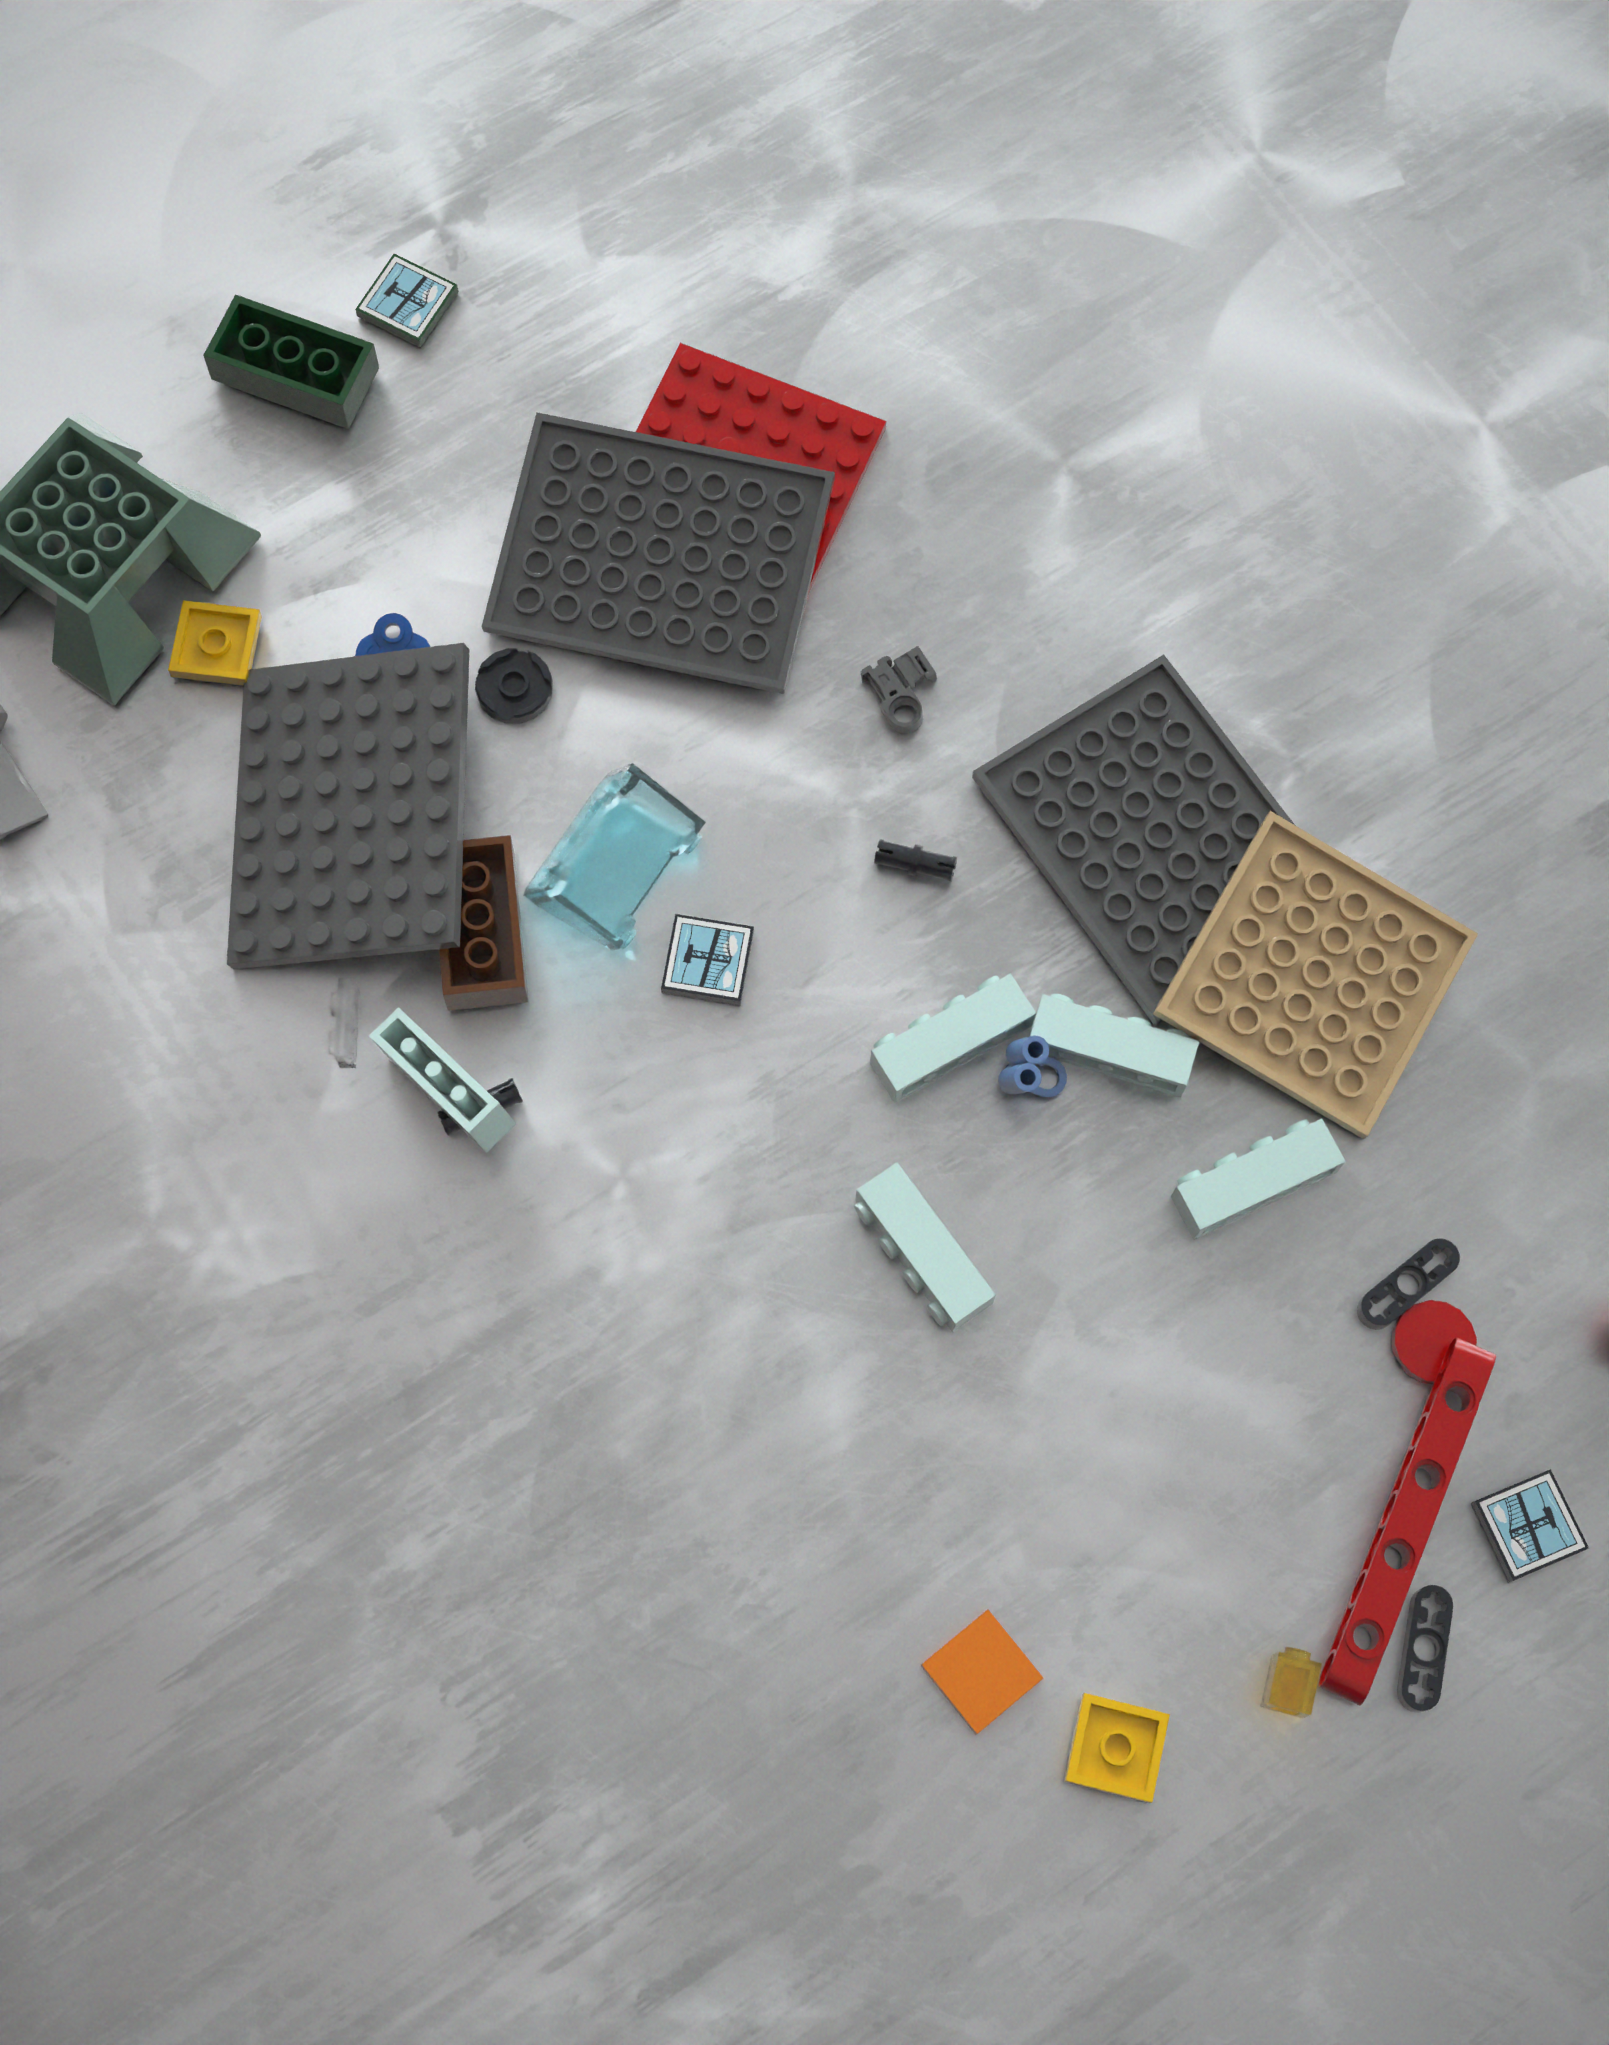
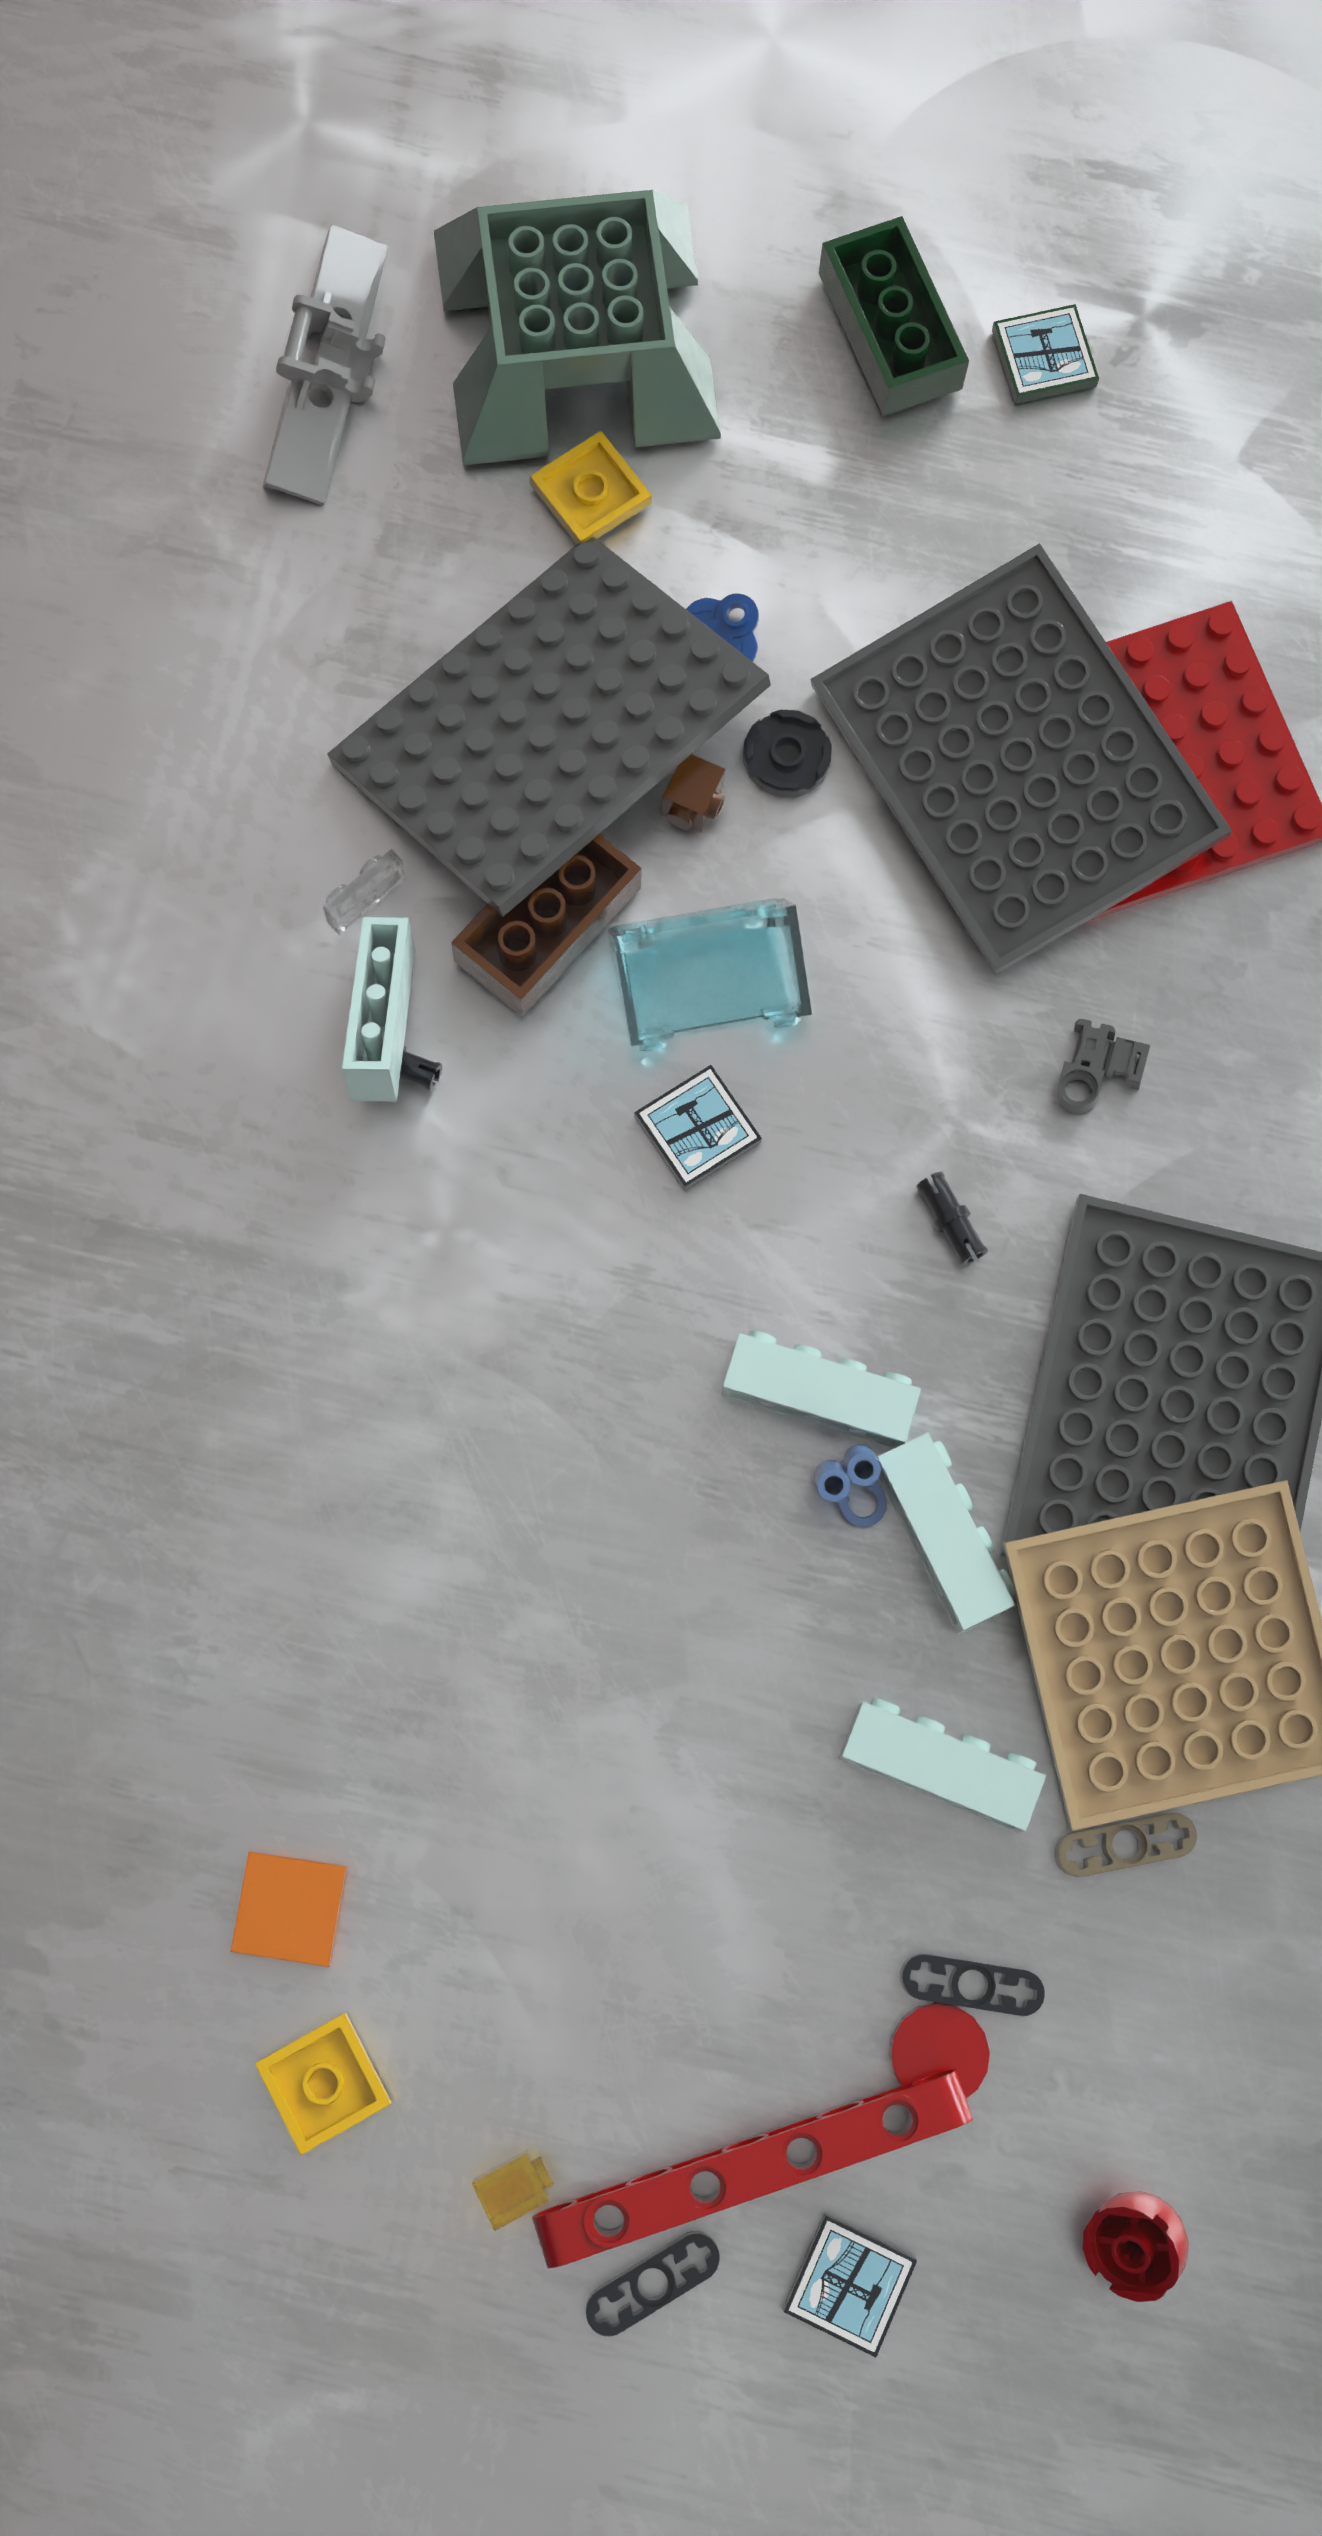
camera: 45 degrees right, 5 degrees up
light aqua brick [854,1162,996,1332] -> none
none -> reddish brown brick [661,754,726,832]
none -> dark tan beam [1054,1813,1197,1877]

